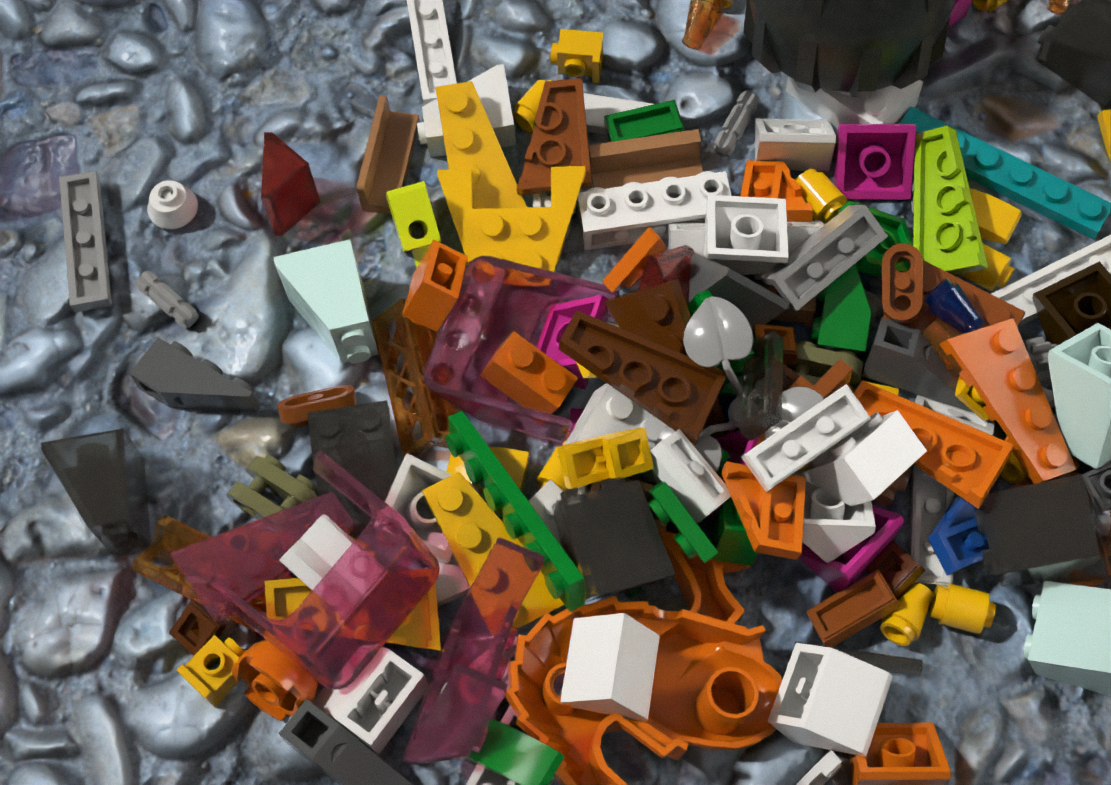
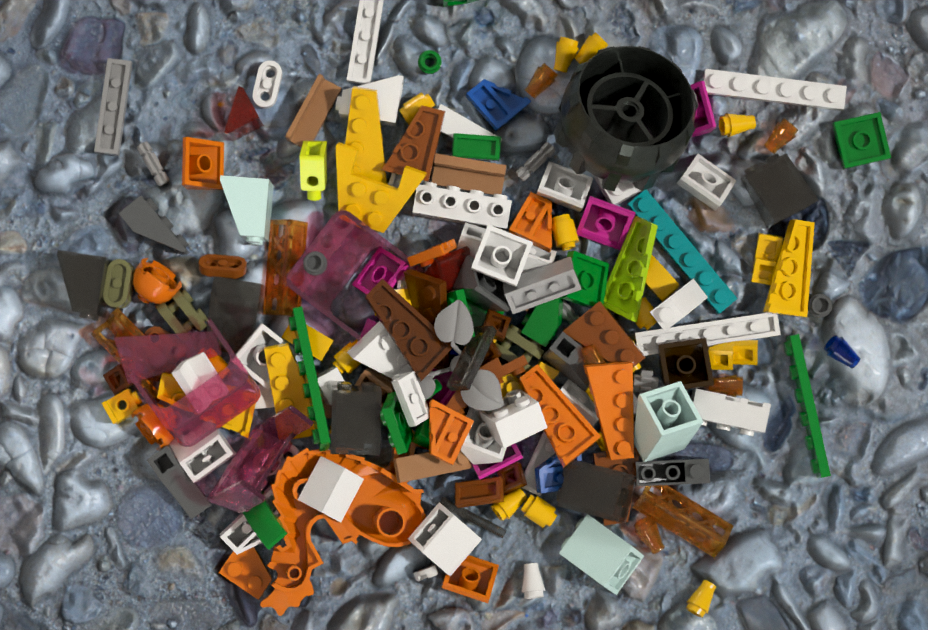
camera: 10 degrees right, 20 degrees up
white cone [147,181,198,229] -> none
orange brick [402,239,468,332] -> none
orange brick [480,331,578,421] -> none
yellow brick [550,29,604,83] -> none
yellow slope [557,428,654,490] -> none
white tile [741,384,871,492] -> none
dark orange plate [882,243,923,324] -> none
clear blue cone [923,278,985,334] -> none
none -> olive brick [103,259,135,309]
none -> orange cylinder [132,258,182,304]
none -> orange slope [182,137,224,190]
none -> white plate [253,61,283,109]
none -> dark grey plate [303,251,328,276]
none -> medium nougat slope [393,450,472,483]
none -> green plate [418,50,442,74]
none -> blue wing [465,79,531,131]
none -> white cone [522,563,546,599]
none -> white slope [650,278,708,331]
none -> white slope [676,154,736,210]

